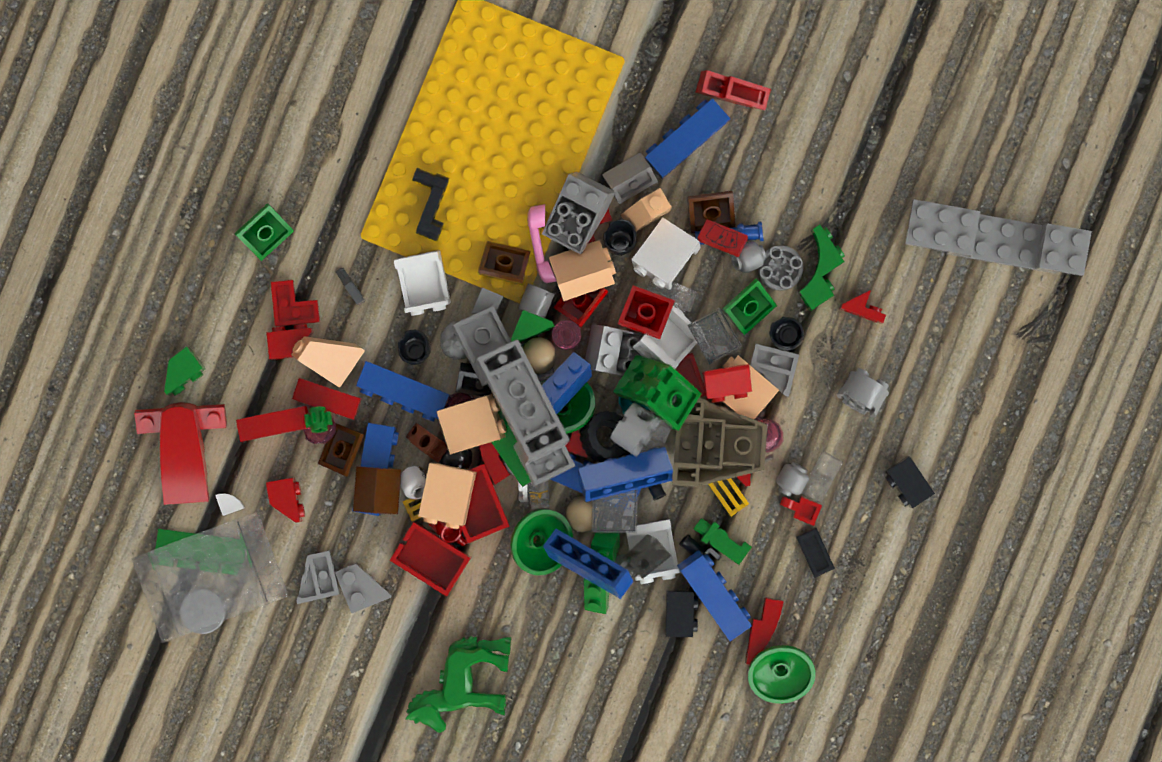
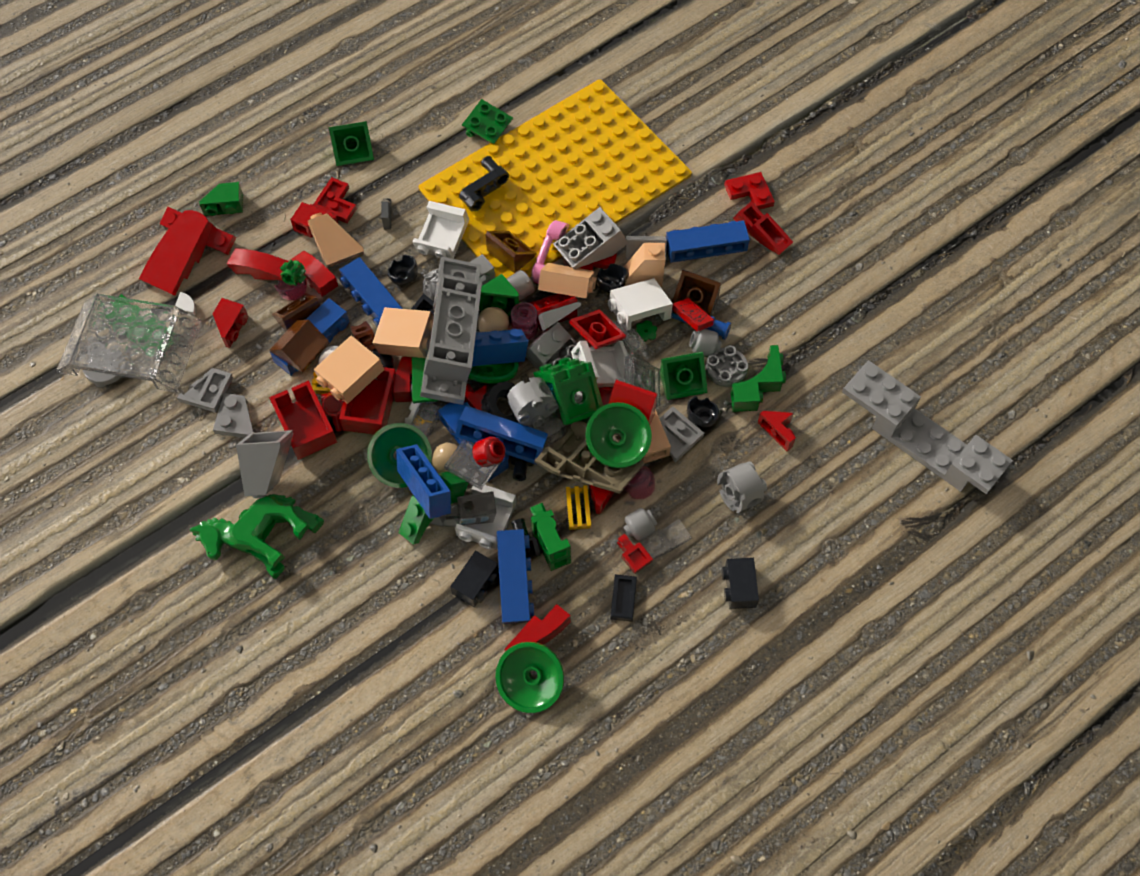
camera: 25 degrees right, 25 degrees down
none -> light grey slope [236,430,293,498]
none -> green hinge [462,99,513,144]
none -> red head [472,437,505,467]
none -> light grey slope [538,302,581,331]
none -> green dish [585,402,652,468]
none -> green plant [634,320,657,342]
none -> red plate [724,172,775,210]

